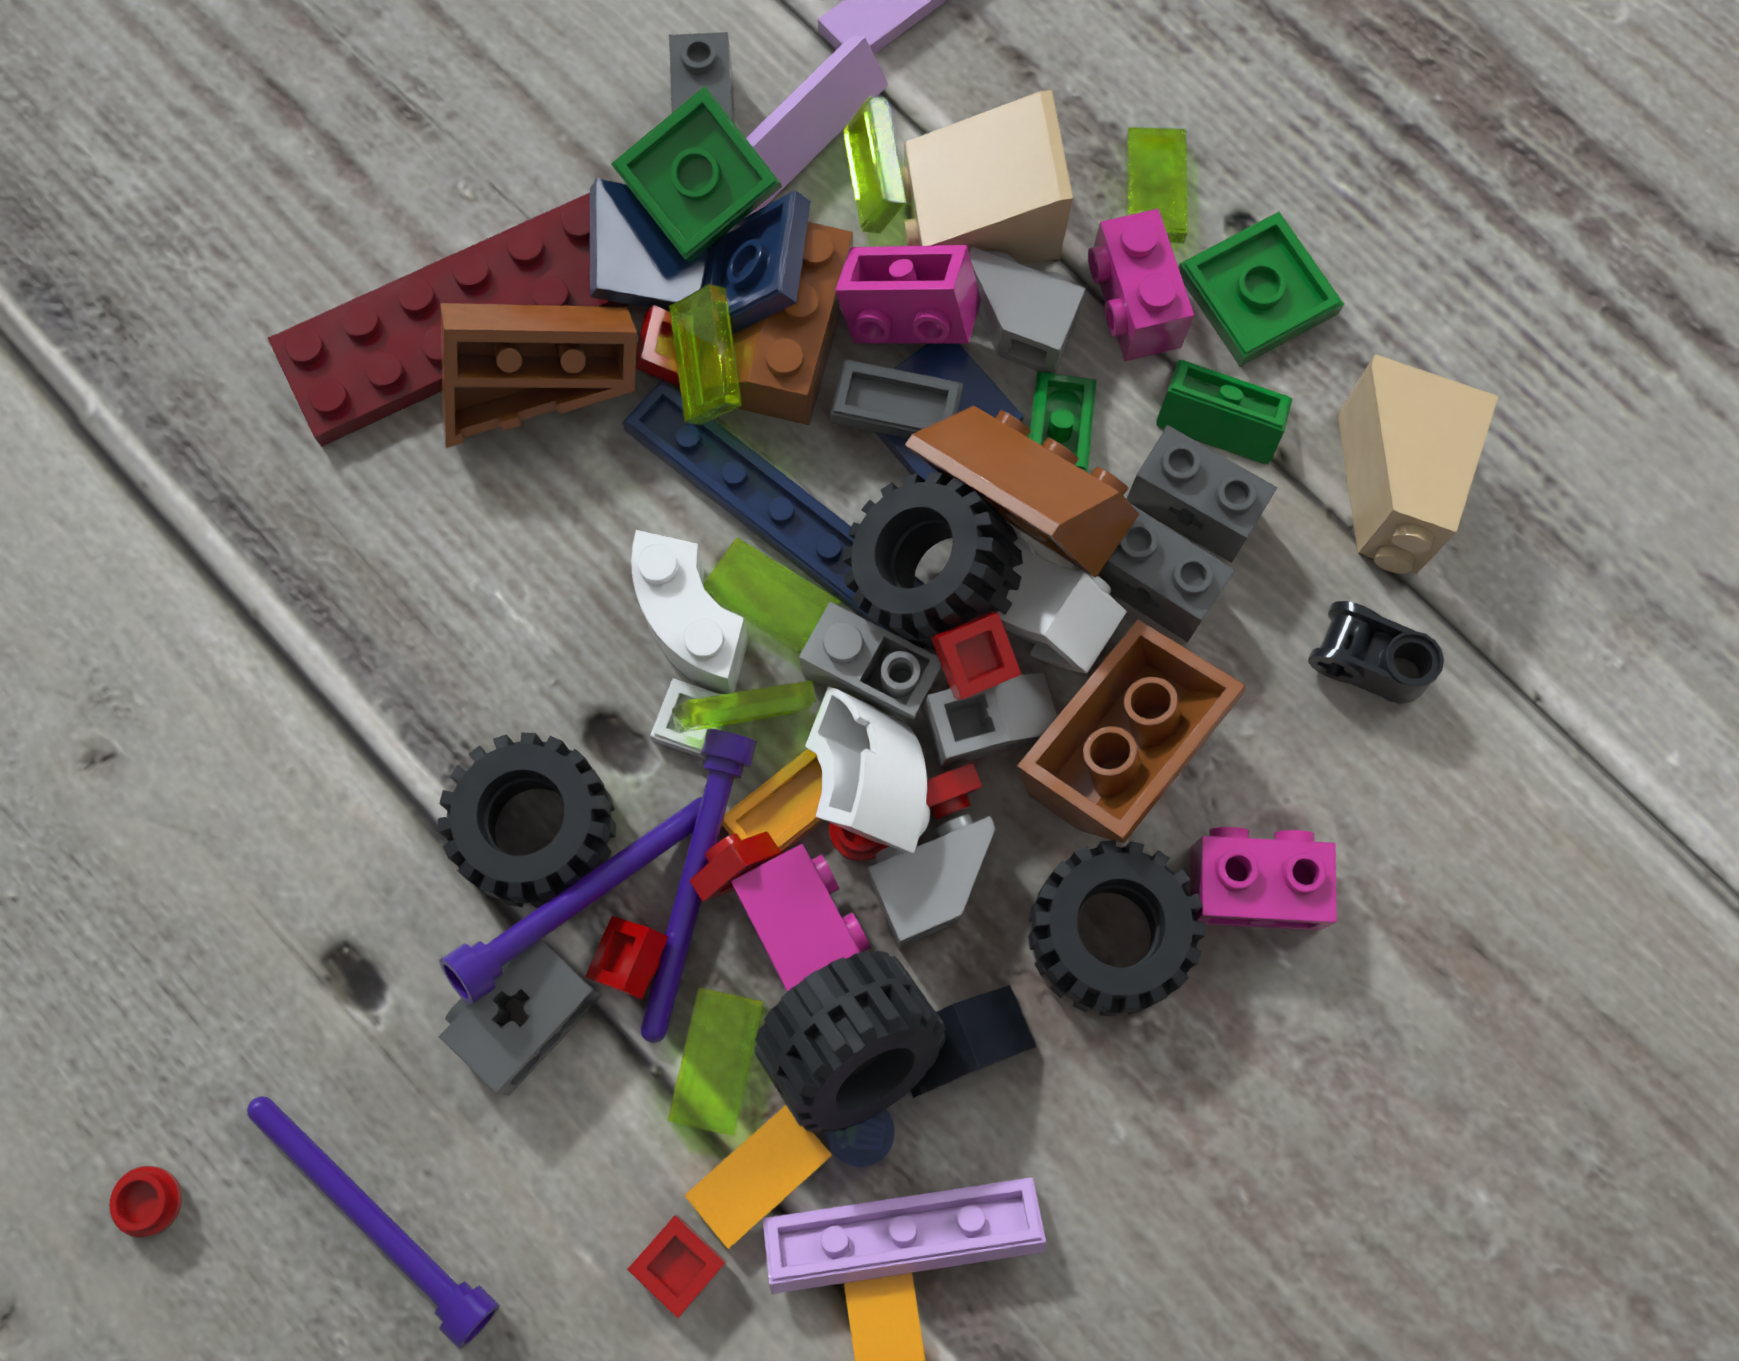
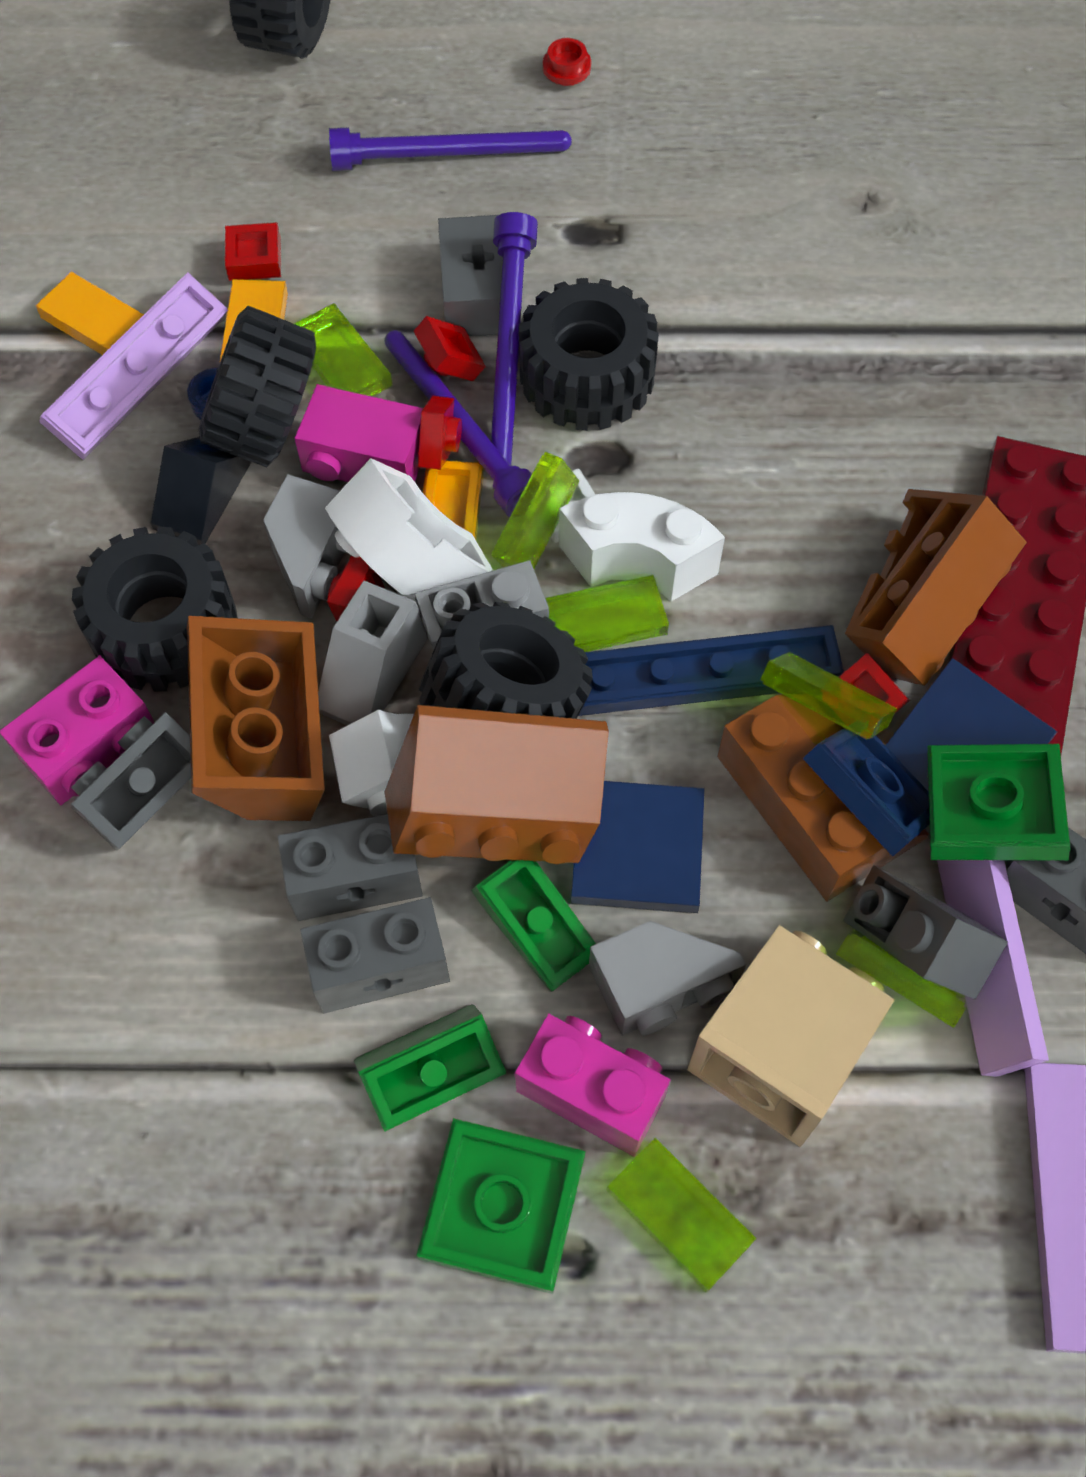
camera: 135 degrees right, 10 degrees down
dark grey tile [830,359,963,439] -> none
dark pink brick [835,245,981,344] -> none
red plate [931,612,1022,700] -> none
black piece [1308,601,1444,704] -> none
tan slope [1338,354,1499,574] -> none
none -> dark grey brick [71,712,191,851]
none -> dark grey slope [843,865,1008,999]

